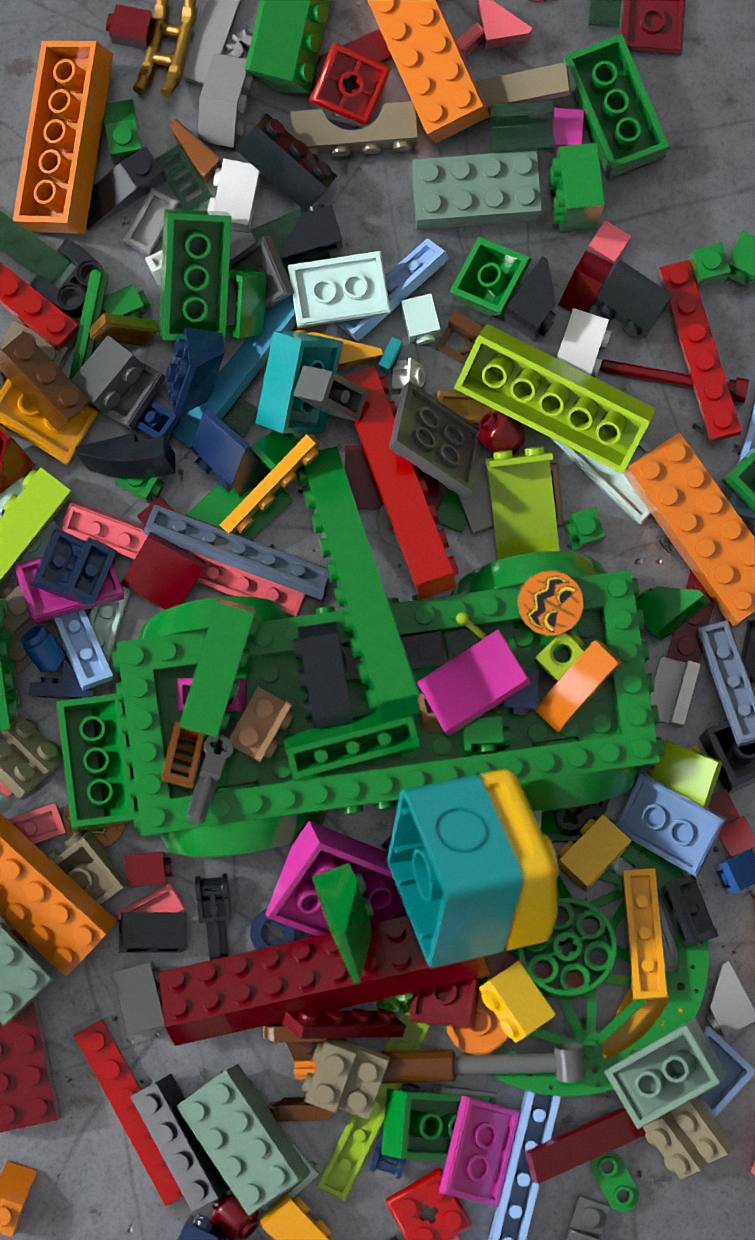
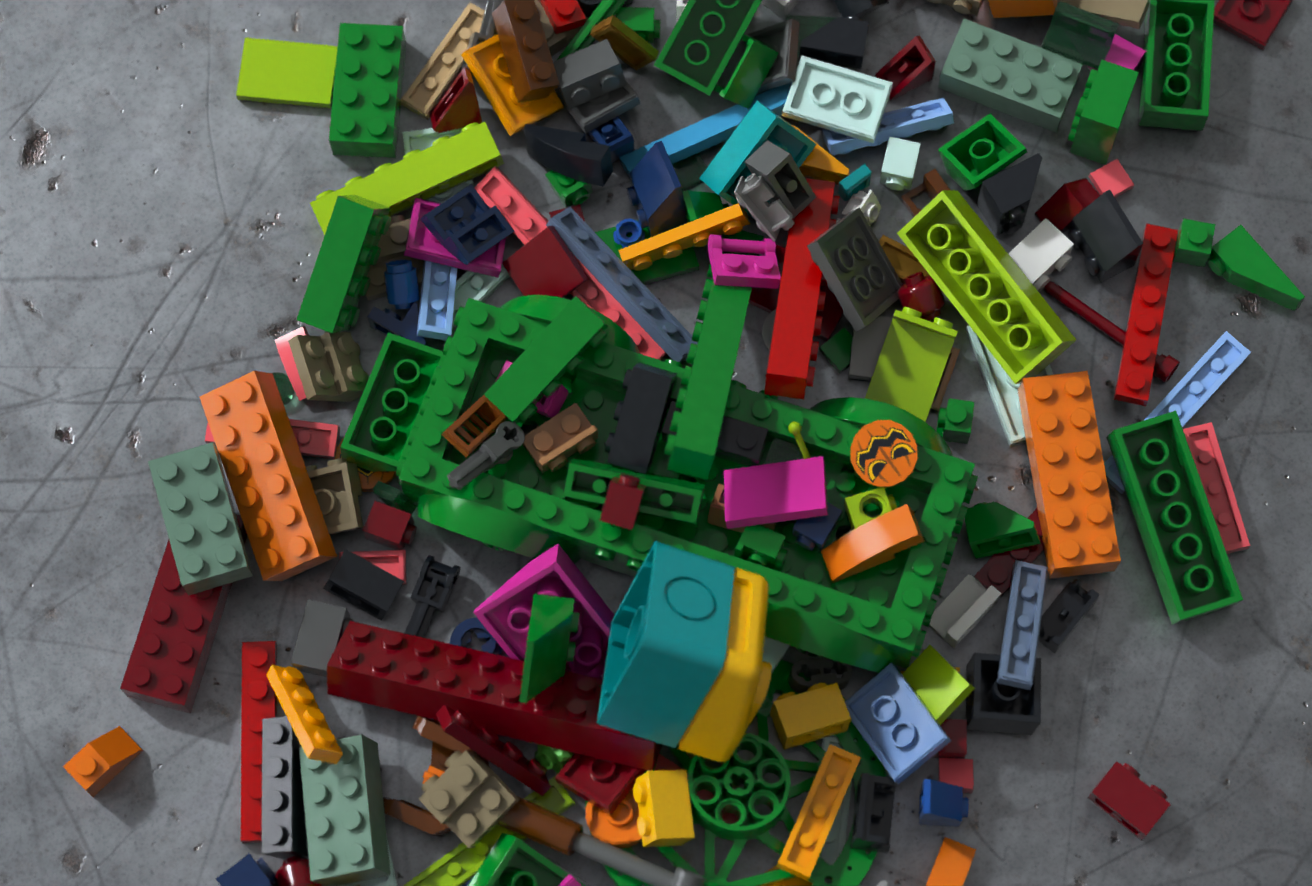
camera: 30 degrees right, 10 degrees down
dark blue slope [166,327,225,416] -> none
none -> light orange plate [266,664,343,764]
none -> clear green tile [372,480,417,514]
none -> dark red brick [599,474,646,530]
none -> blue plate [613,219,645,248]
none -> dark pink plate [708,234,781,289]
none -> light grey hinge [734,173,794,242]
none -> dark red slope [875,36,936,100]

